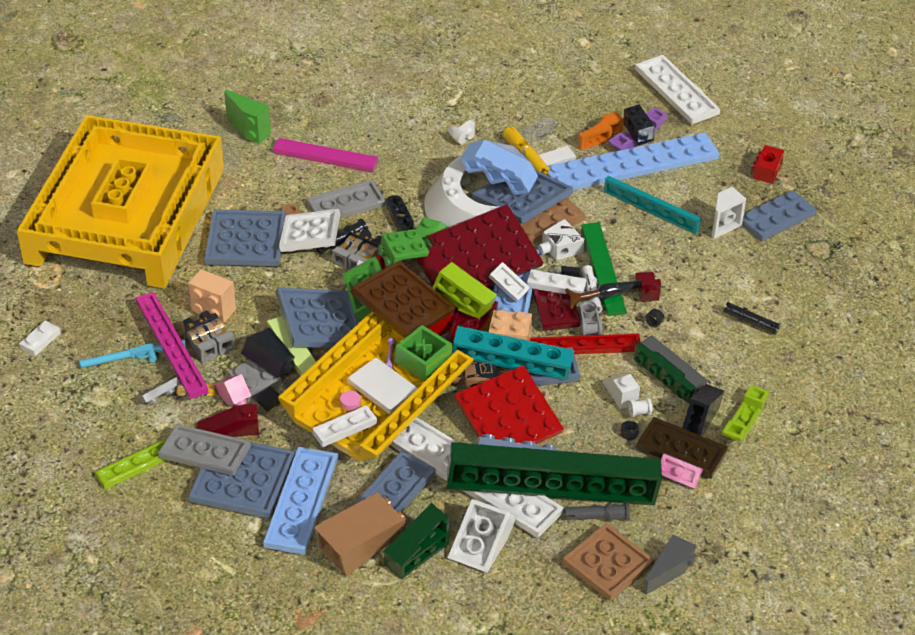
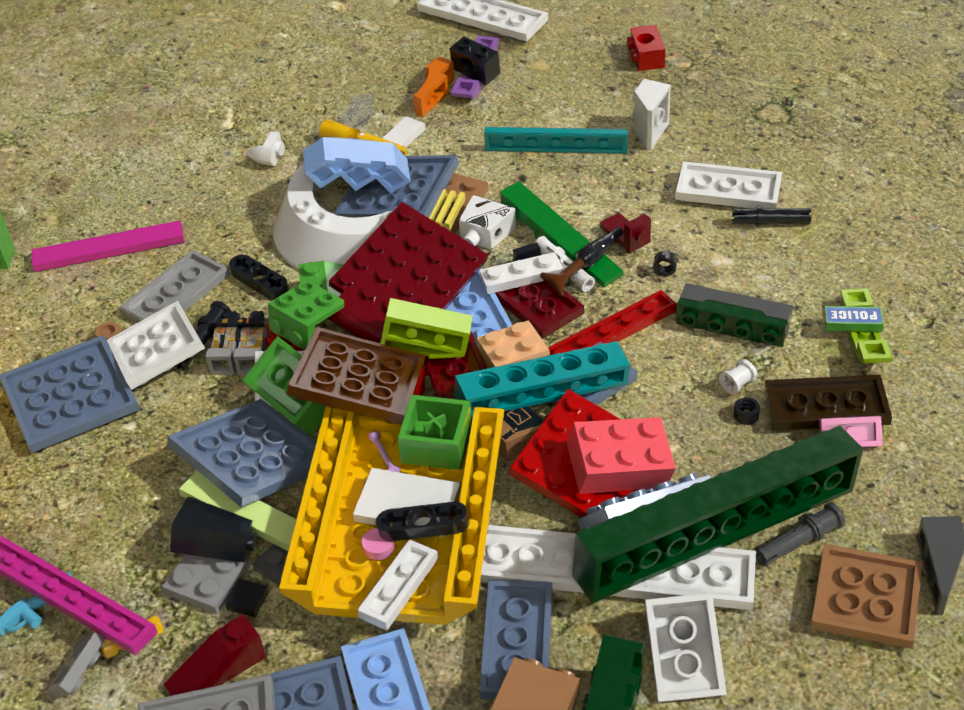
camera: 25 degrees left, 0 degrees up
hips [183,310,236,363] -> none
light nougat brick [188,269,236,323] -> none
bright pink slope [214,374,251,406] -> none
white plate [489,262,530,303] -> none
light blue plate [547,132,720,190] -> none
light grey piece [579,301,602,336] -> none
white slope [602,374,640,410] -> none
black slope [682,384,724,436] -> none
sand blue plate [742,190,817,242] -> none
none -> black beam [375,501,470,541]
none -> light yellow tile [429,189,466,231]
none -> coral brick [566,417,676,494]
none -> white plate [675,162,782,208]
none -> tile [824,306,884,332]

